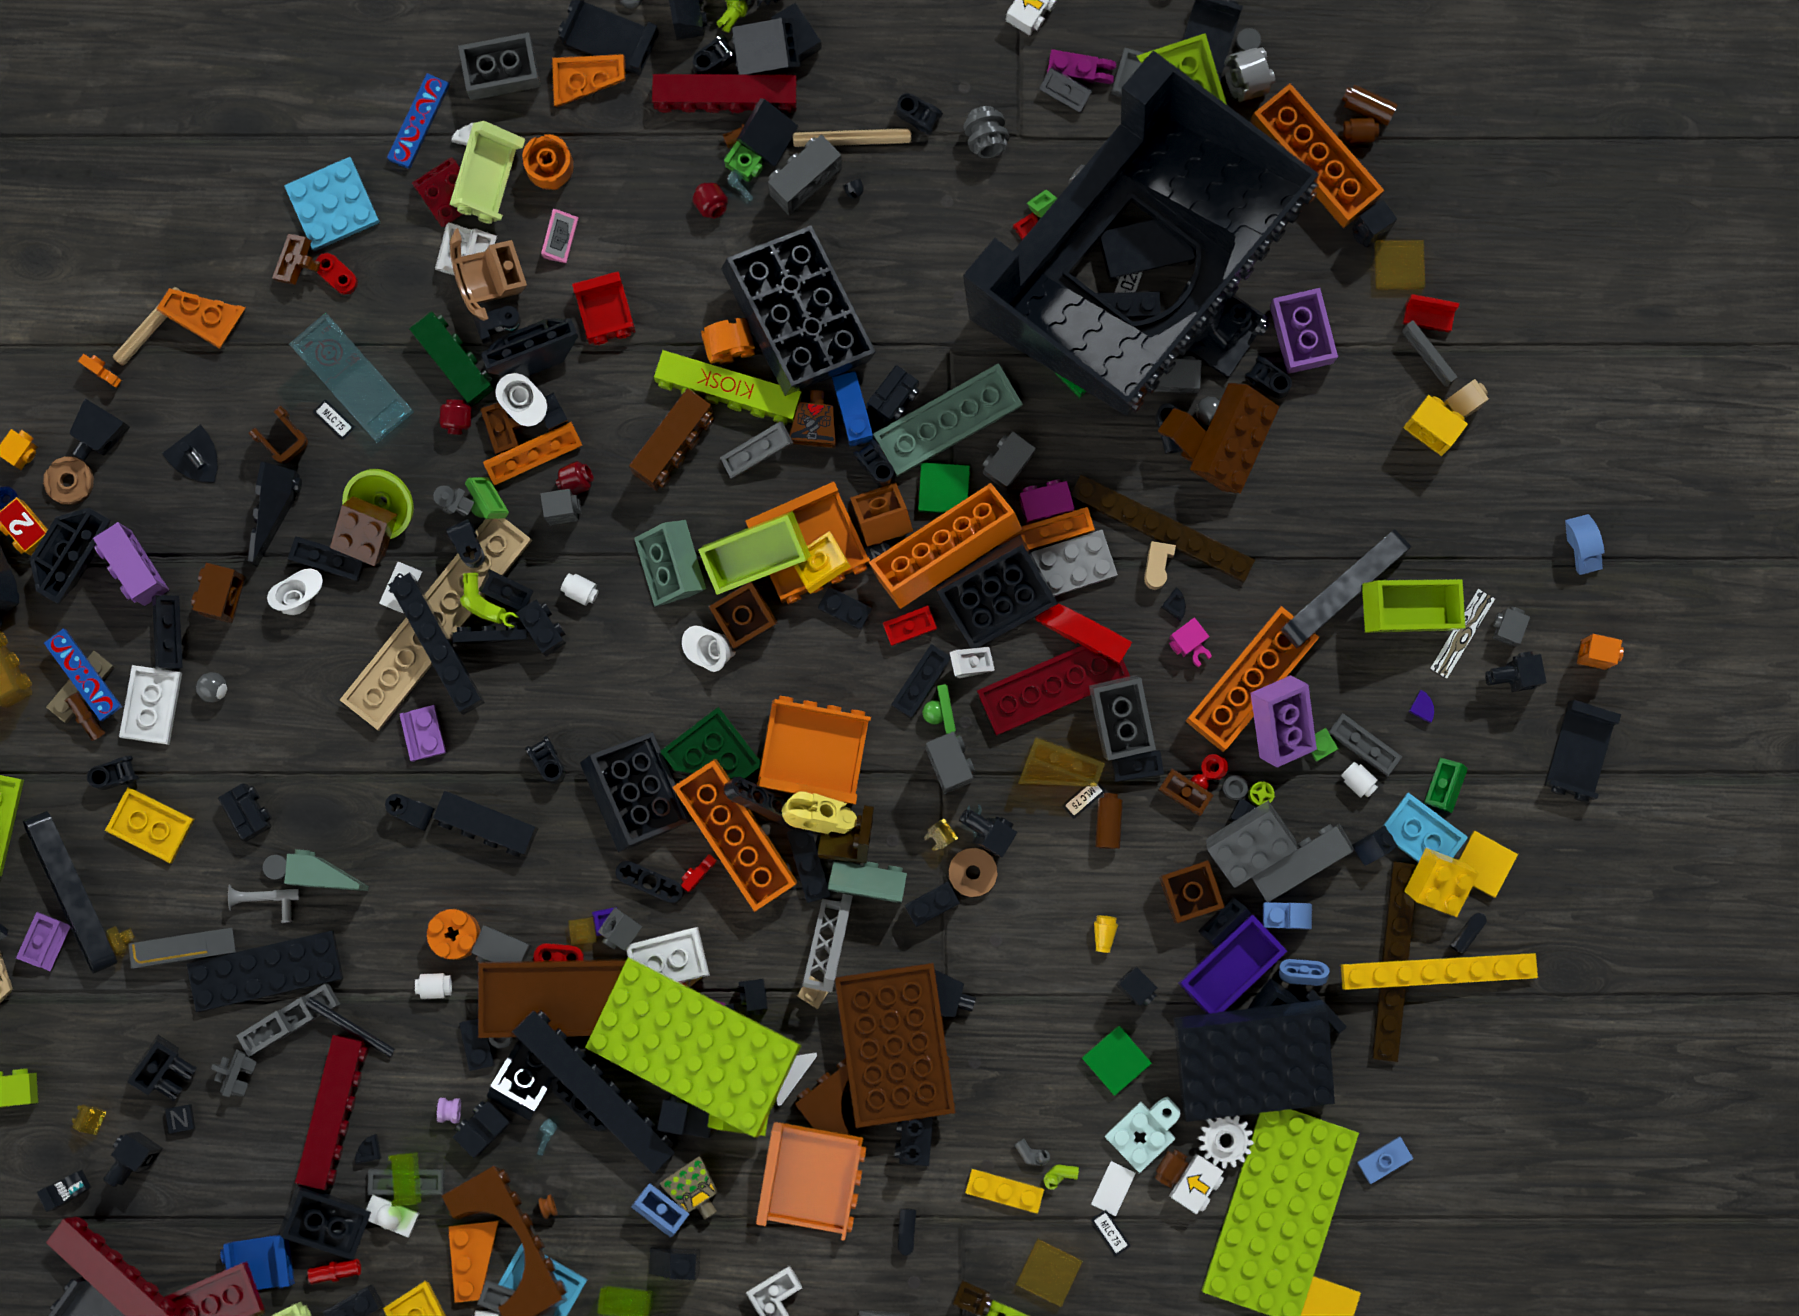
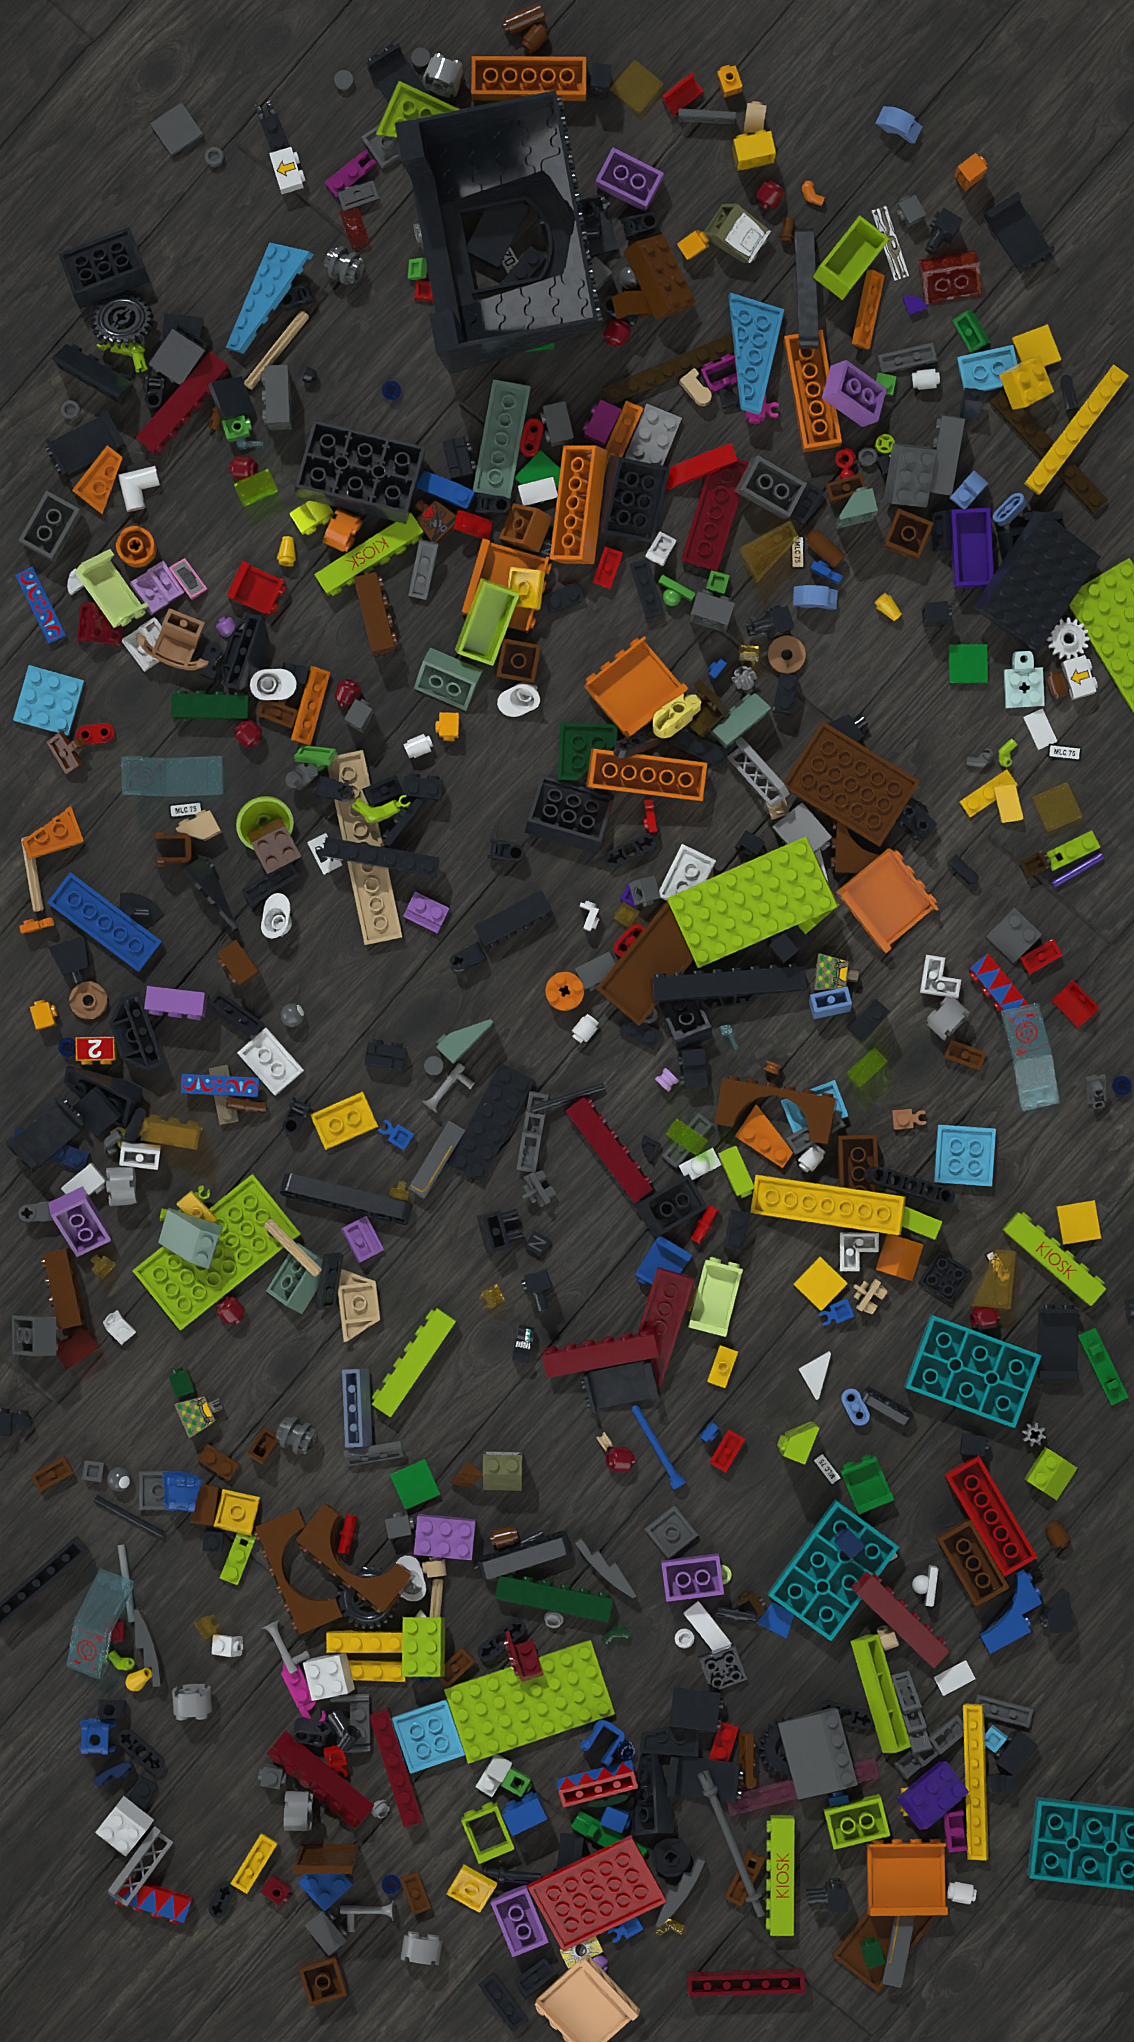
camera: 50 degrees left, 5 degrees up
none -> blue plate [47,872,162,972]
none -> white brick [118,466,160,513]
none -> lavender slope [130,561,184,615]
none -> tan slope [176,810,222,841]
none -> medium lavender piece [216,617,236,637]
none -> dark azure wing [226,242,314,354]
none -> clear neon green panel [233,469,278,507]
none -> yellow cone [277,536,296,566]
none -> neon yellow brick [289,501,335,535]
none -> clear red tile [340,206,370,249]
none -> blue plate [378,1120,414,1150]
none -> clear blue plate [382,381,401,400]
none -> light orange brick [436,713,459,741]
none -> red plate [454,510,493,540]
none -> white sticker [518,477,558,506]
none -> red plate [520,419,544,457]
none -> white bracket [579,901,599,932]
none -> dark red head [603,318,631,348]
none -> light orange brick [677,230,710,260]
none -> magenta window [701,354,738,393]
none -> slope [704,204,771,263]
none -> bright green plate [706,570,730,595]
none -> blue plate [708,659,727,680]
none -> light orange brick [717,65,743,98]
none -> lime window [717,1146,755,1198]
none -> dark azure wing [728,293,784,415]
none -> light grey gear [732,666,757,690]
none -> dark red head [756,180,784,210]
none -> light grey brick [773,803,832,853]
none -> reddish brown pin [779,218,795,244]
none -> medium blue brick [793,585,838,610]
none -> orange arm [802,181,825,206]
none -> blue plate [809,561,843,585]
none -> sand green slope [835,487,878,529]
none -> orange plate [852,270,885,350]
none -> clear red slope [919,251,981,304]
none -> yellow slope [993,781,1023,823]

